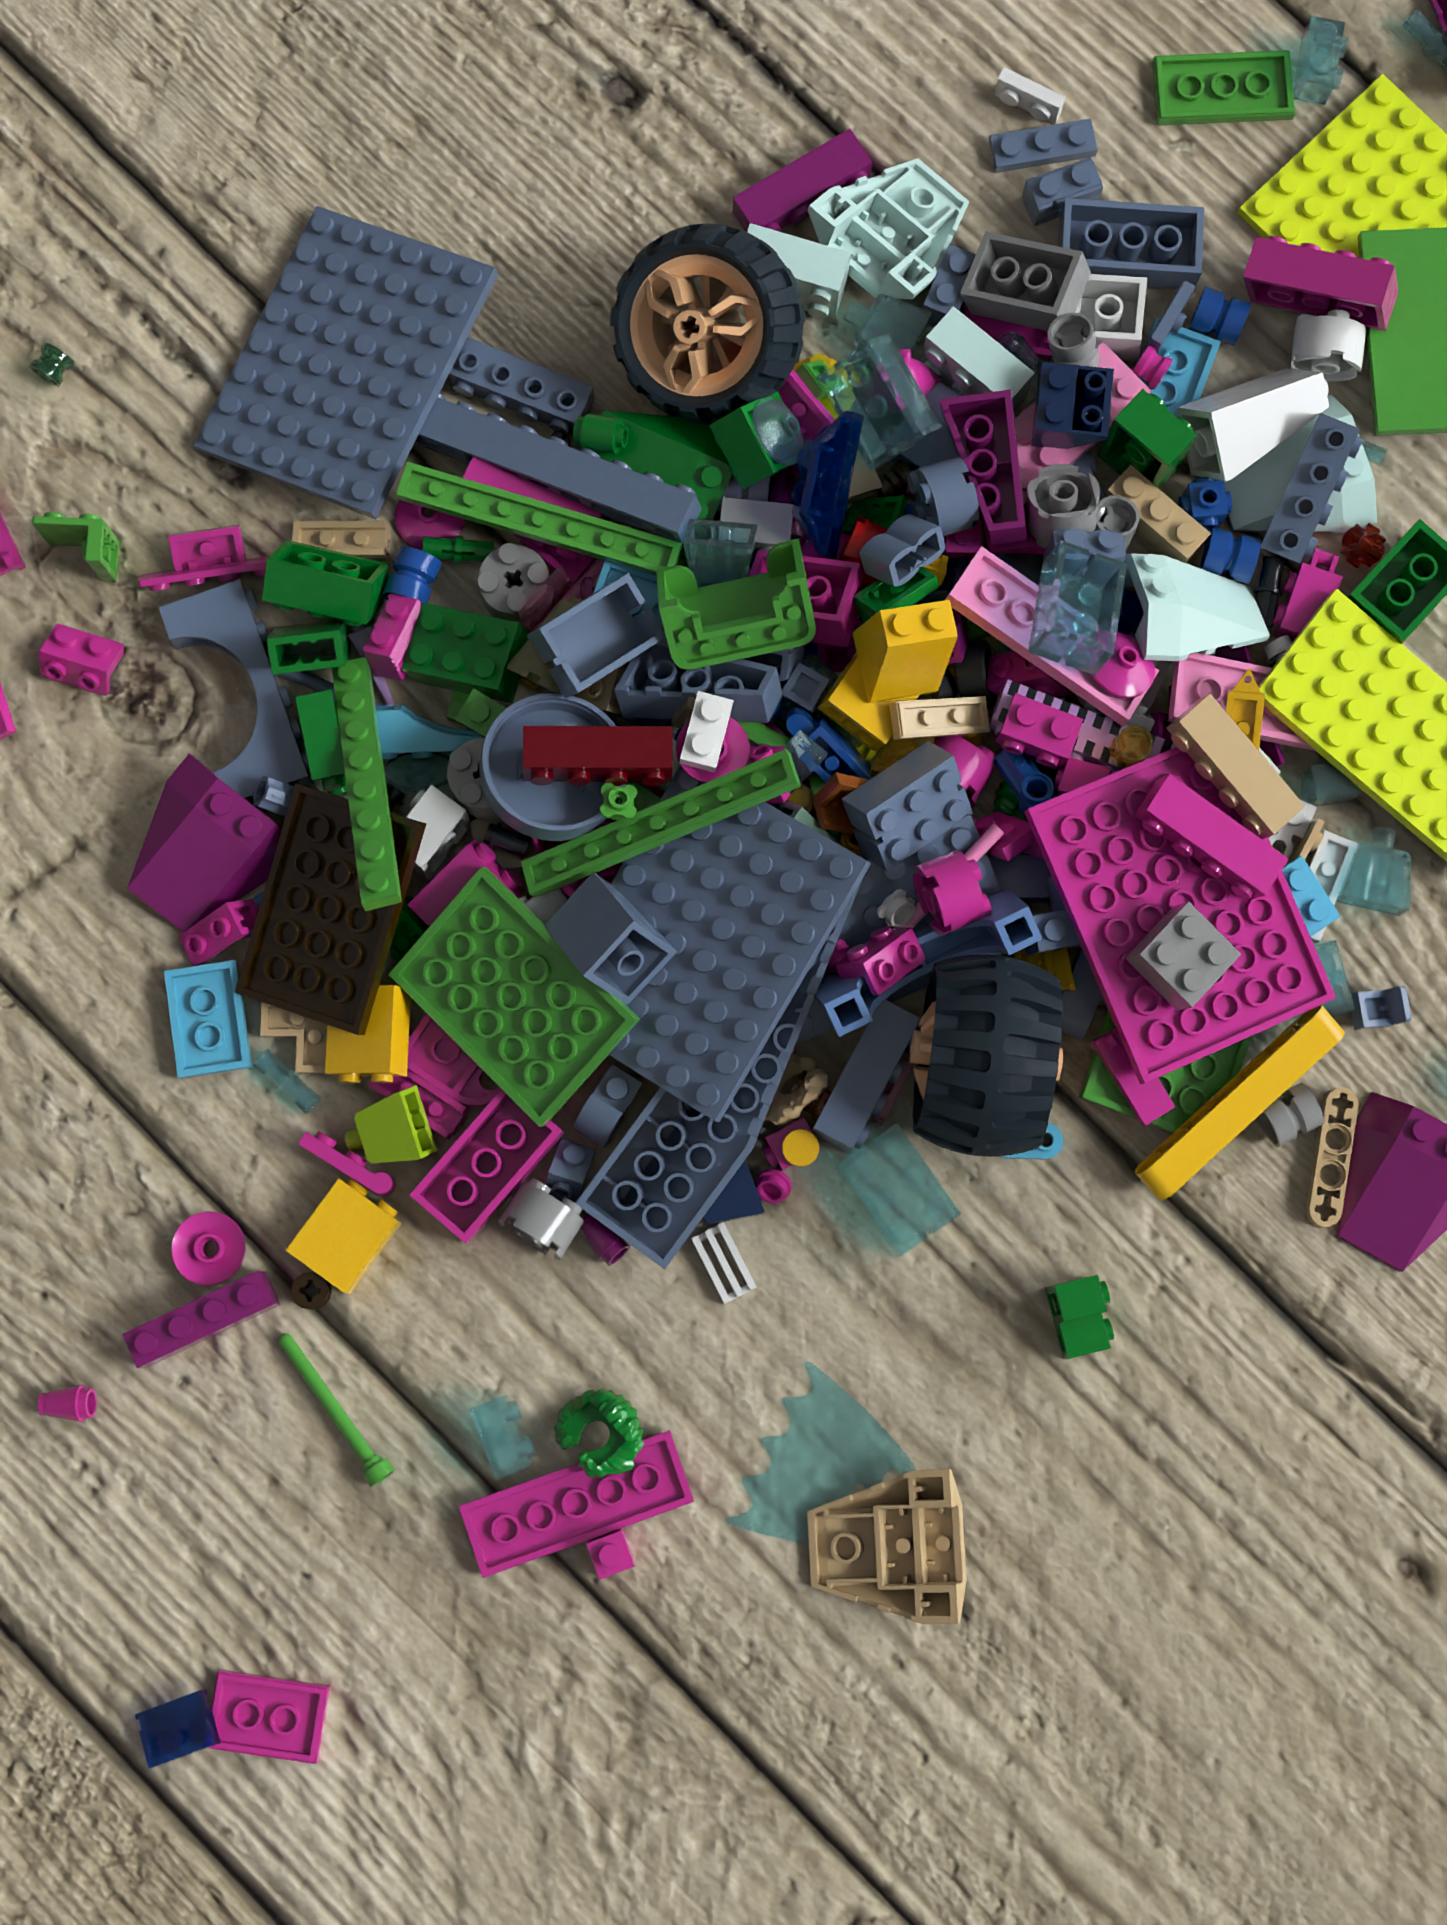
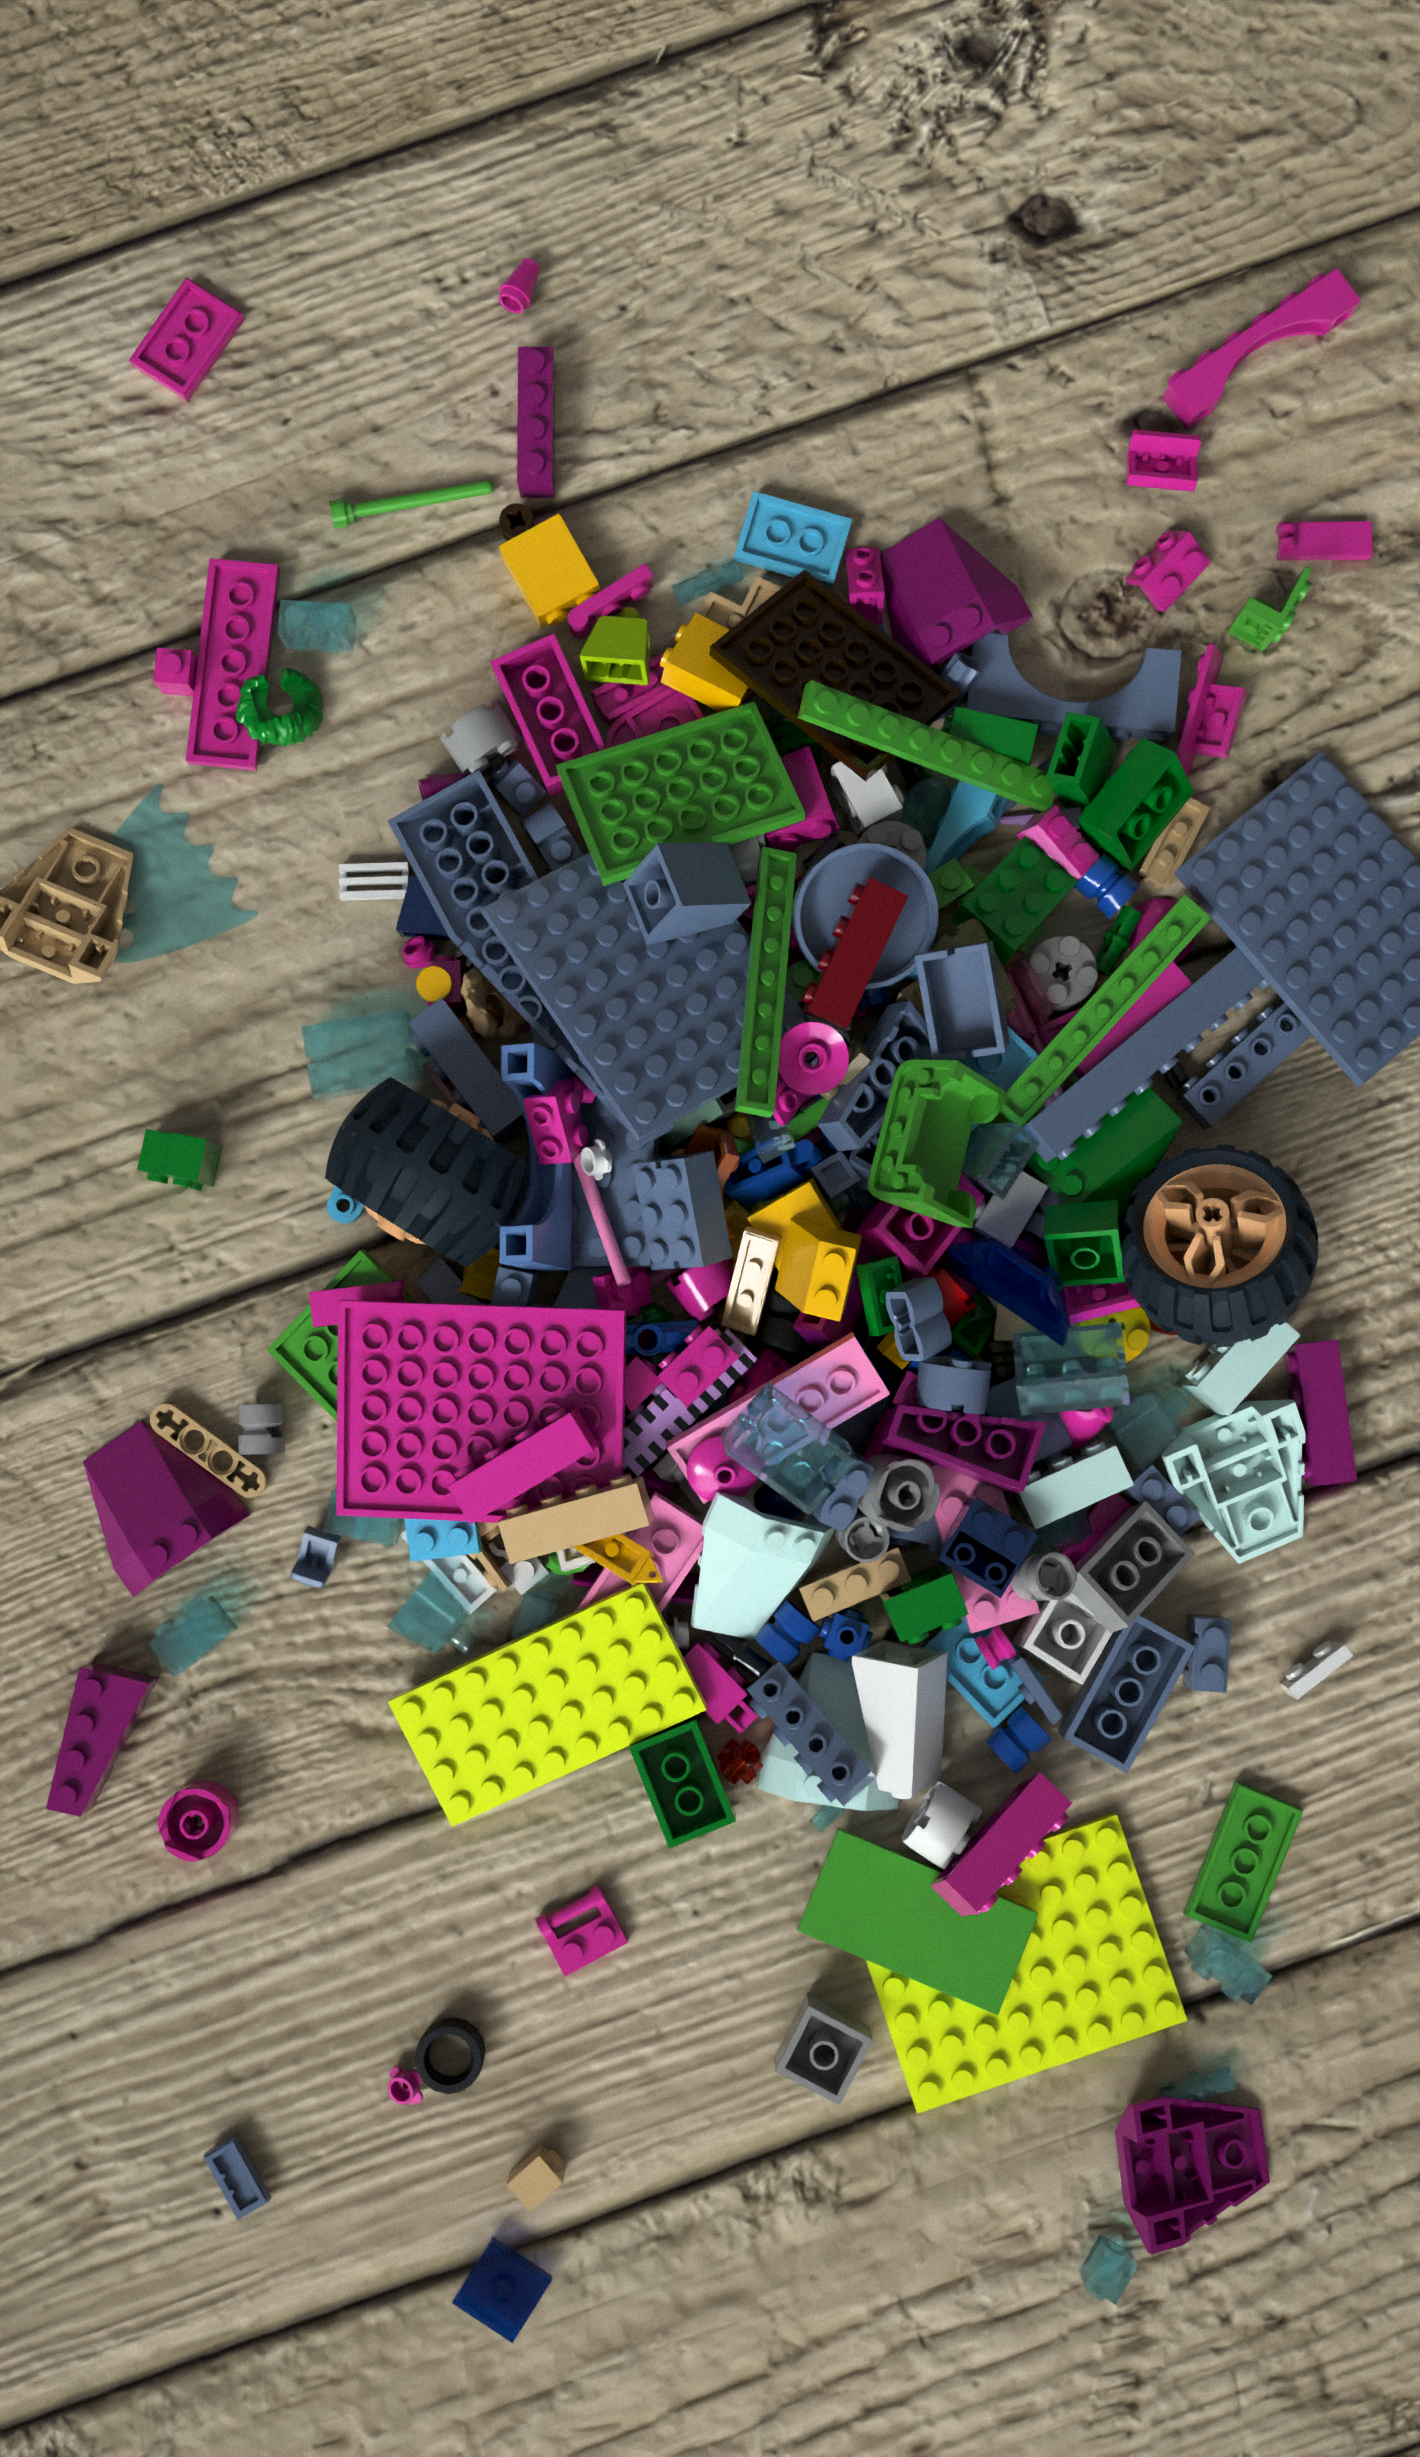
camera: 120 degrees right, 5 degrees up
clear blue plate [135,1689,221,1769] -> none
dark pink dish [171,1211,246,1285] -> none
green brick [573,413,629,454] -> none
bright green plate [600,783,637,820] -> none
white plate [679,691,734,773] -> none
clear light blue dish [752,397,804,466] -> none
bright green tile [795,360,842,399] -> none
dark pink brick [912,850,992,936] -> none
sand blue plate [989,118,1098,173] -> none
clear yellow wheel [1109,725,1153,768] -> none
light grey brick [1125,901,1241,1011] -> none
yellow beam [1135,1005,1345,1201] -> none

